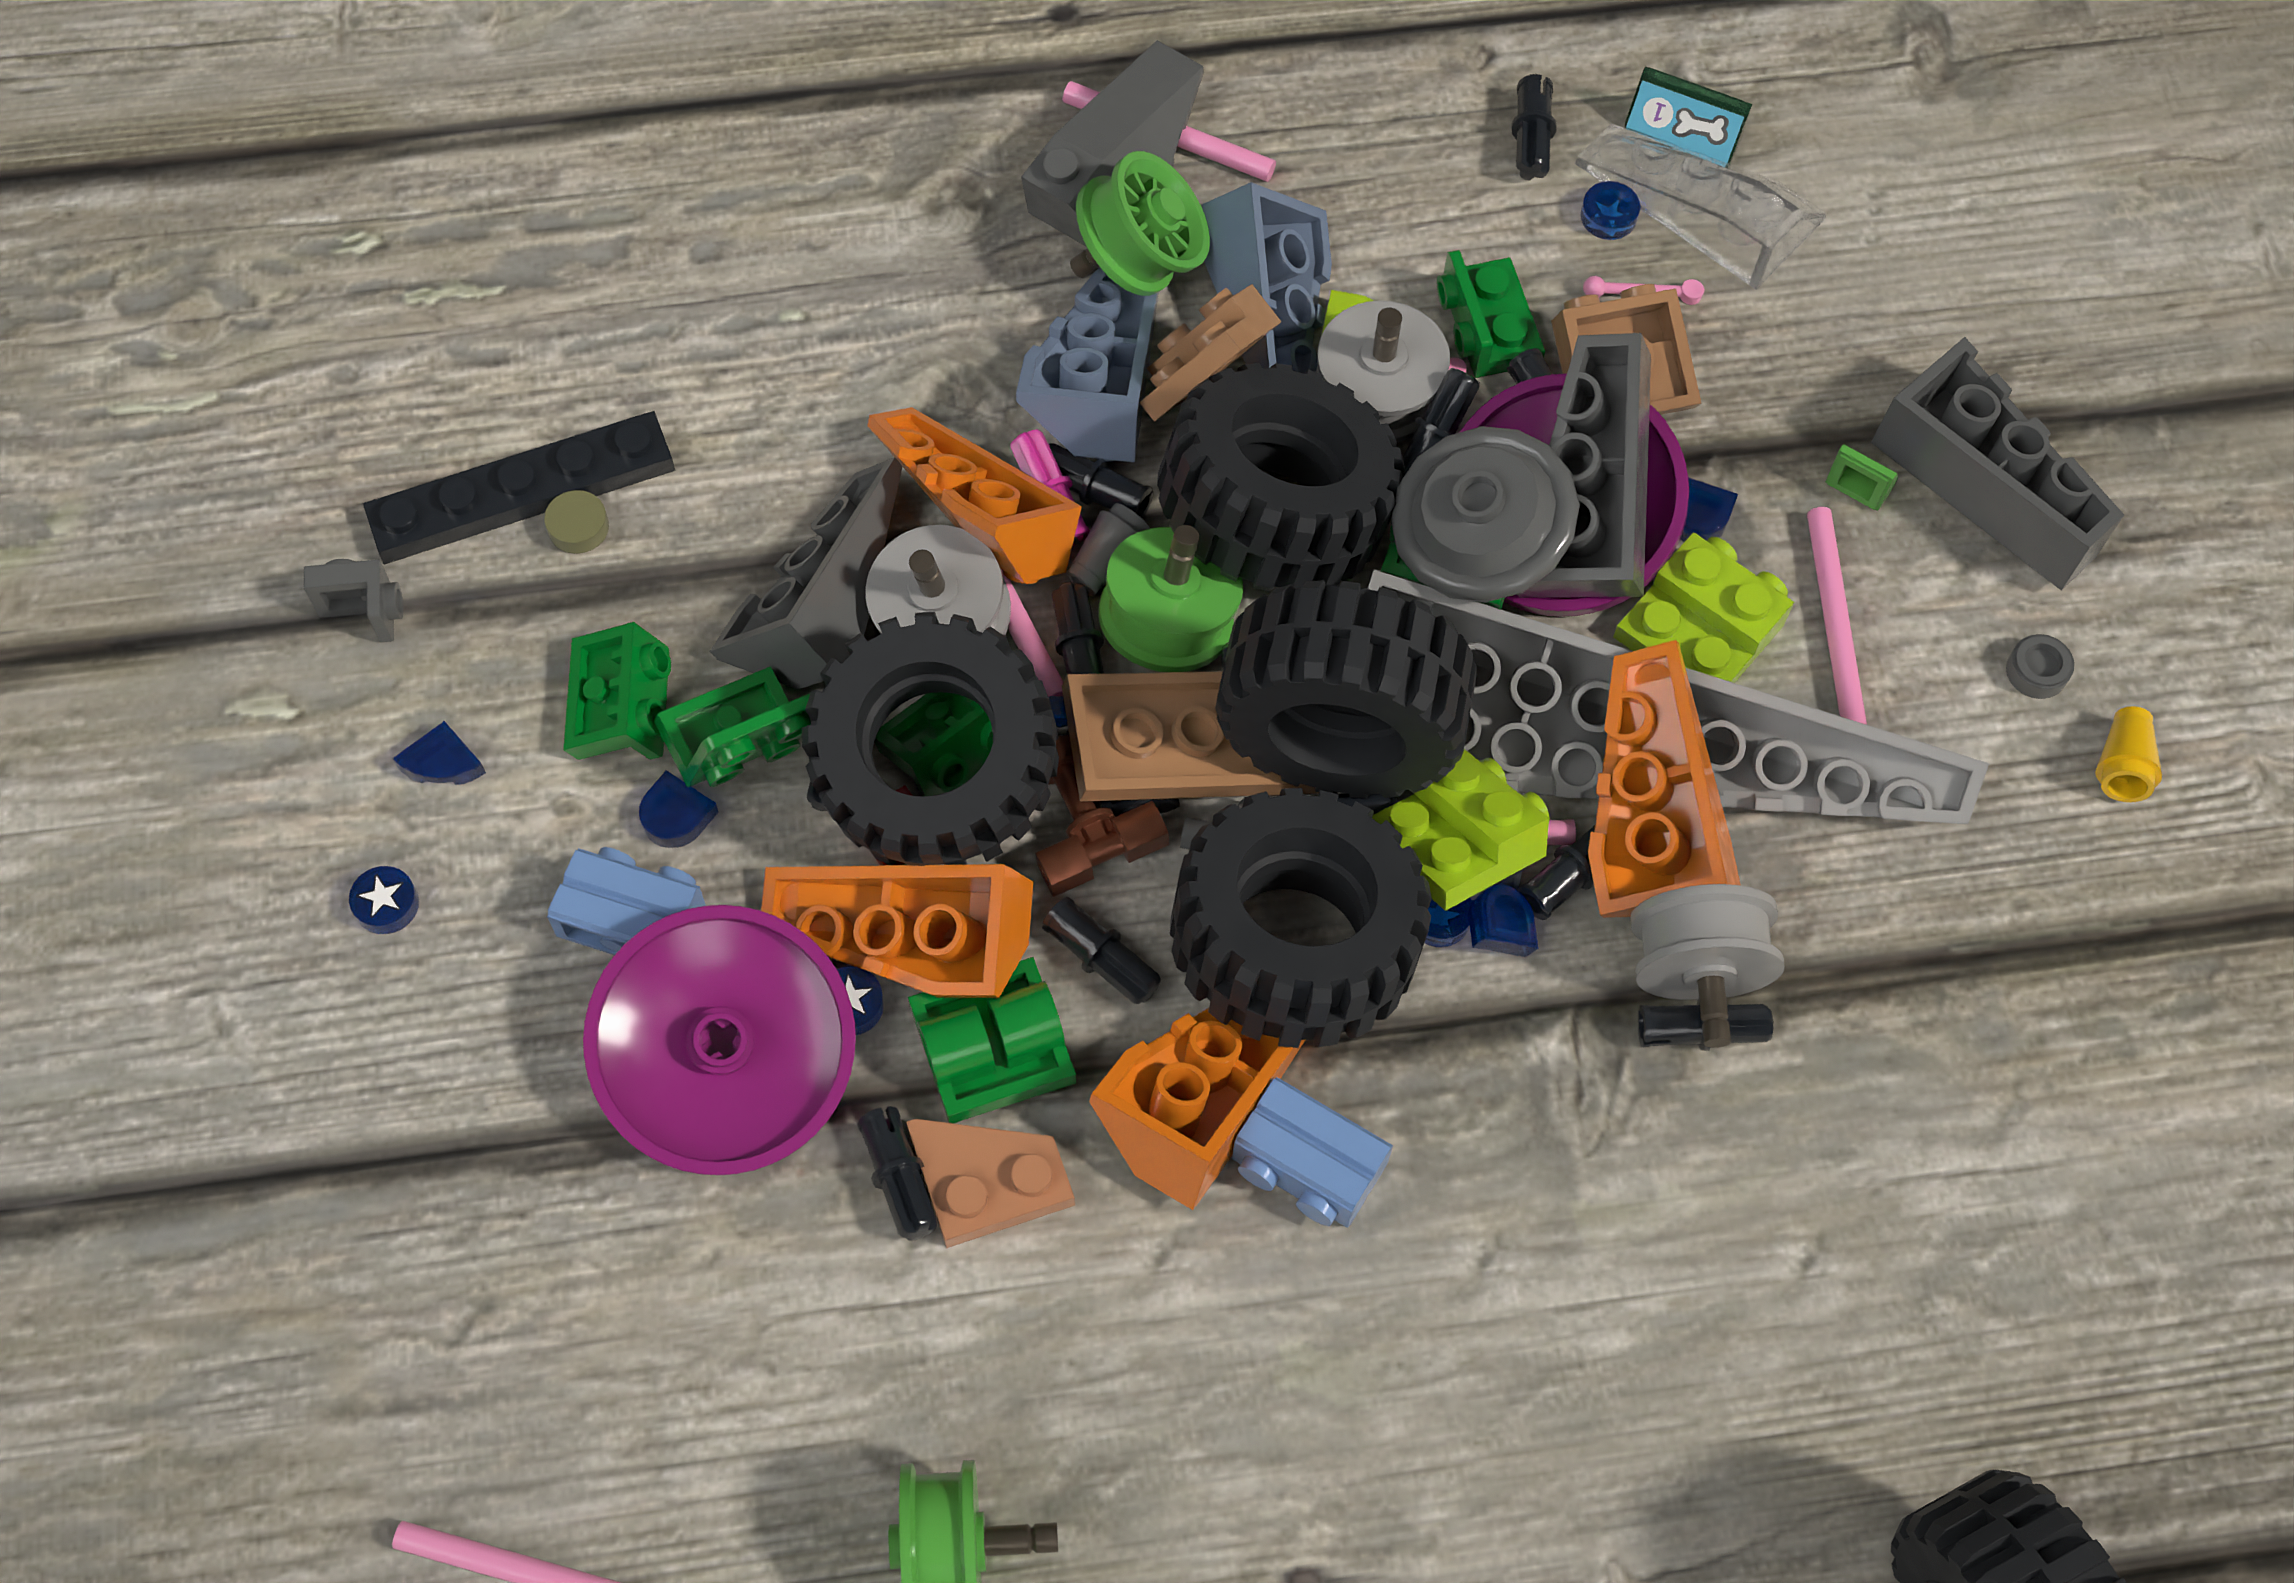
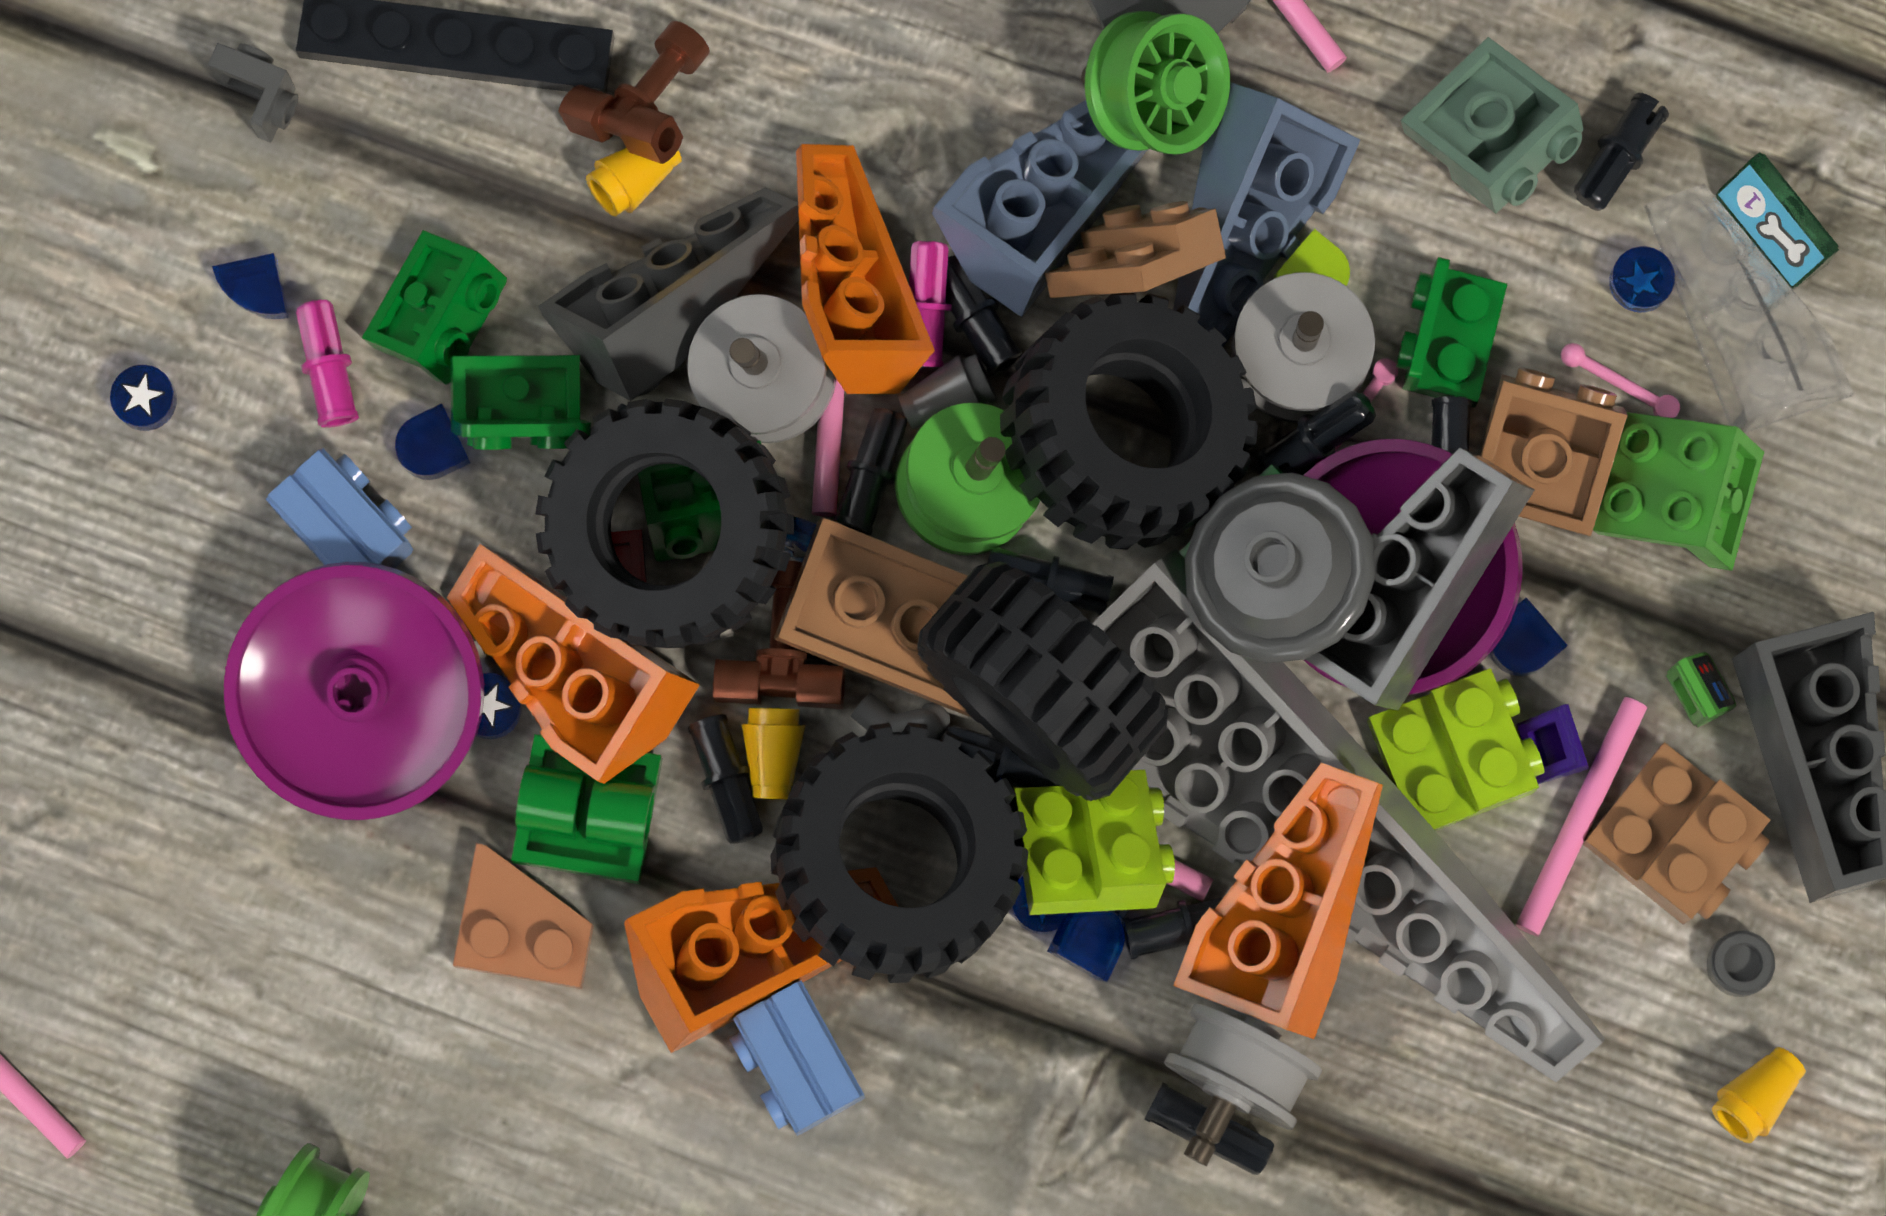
camera: 30 degrees right, 15 degrees up
olive tile [544,490,609,554] -> none
black axle [857,1106,937,1241] -> none
none -> dark pink axle [296,300,359,428]
none -> copper bar [558,21,710,164]
none -> yellow cone [586,148,682,217]
none -> yellow cone [742,708,806,799]
none -> sand green plate [1400,37,1584,214]
none -> dark purple slope [1516,704,1589,784]
none -> medium nougat plate [1583,742,1771,924]
none -> bright green bracket [1593,412,1764,571]

